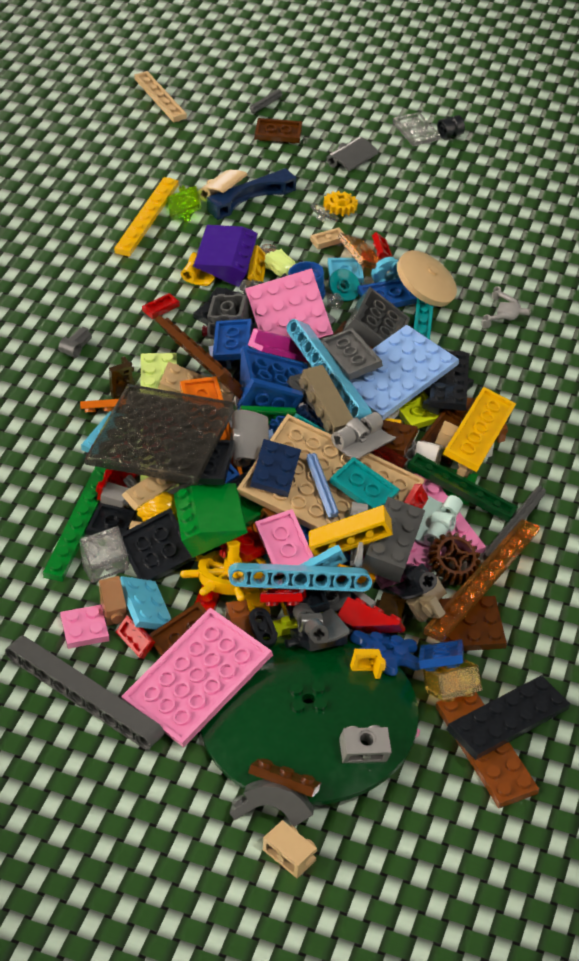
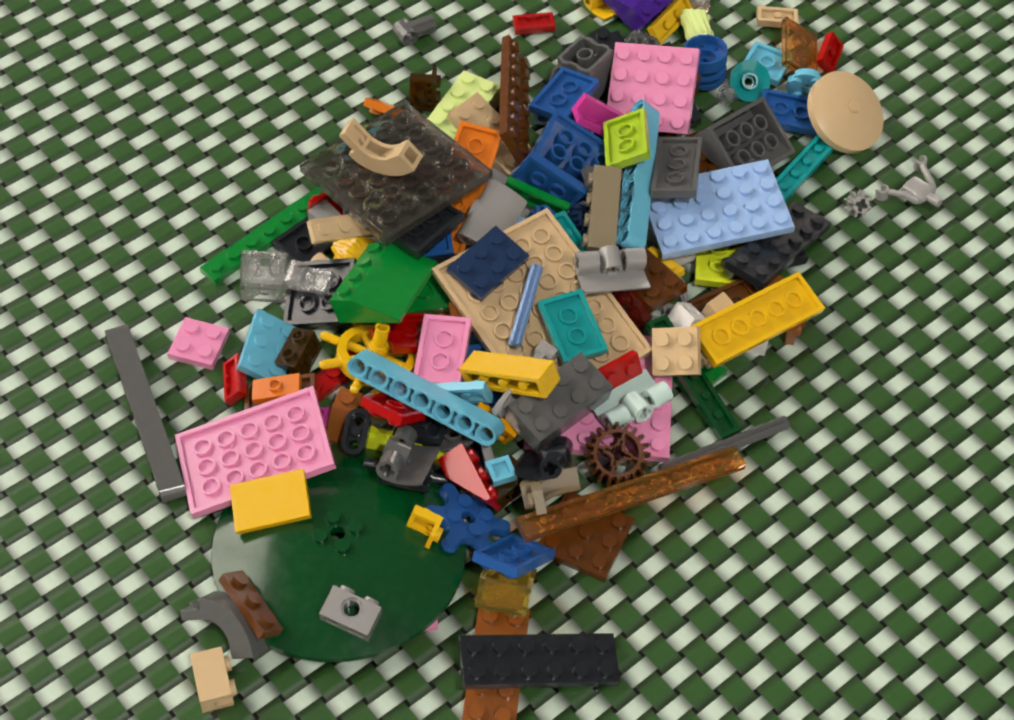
camera: 30 degrees right, 10 degrees up
medium nougat slope [99,576,127,626] -> none
none -> yellow tile [230,468,312,535]
none -> orange plate [252,373,302,405]
none -> dark brown bracket [275,327,322,375]
none -> clear plate [282,260,335,295]
none -> tan arch [339,118,423,176]
none -> medium azure plate [485,455,517,487]
none -> lime plate [603,108,651,169]
none -> tan plate [652,326,701,376]
none -> light grey gear [843,190,872,217]

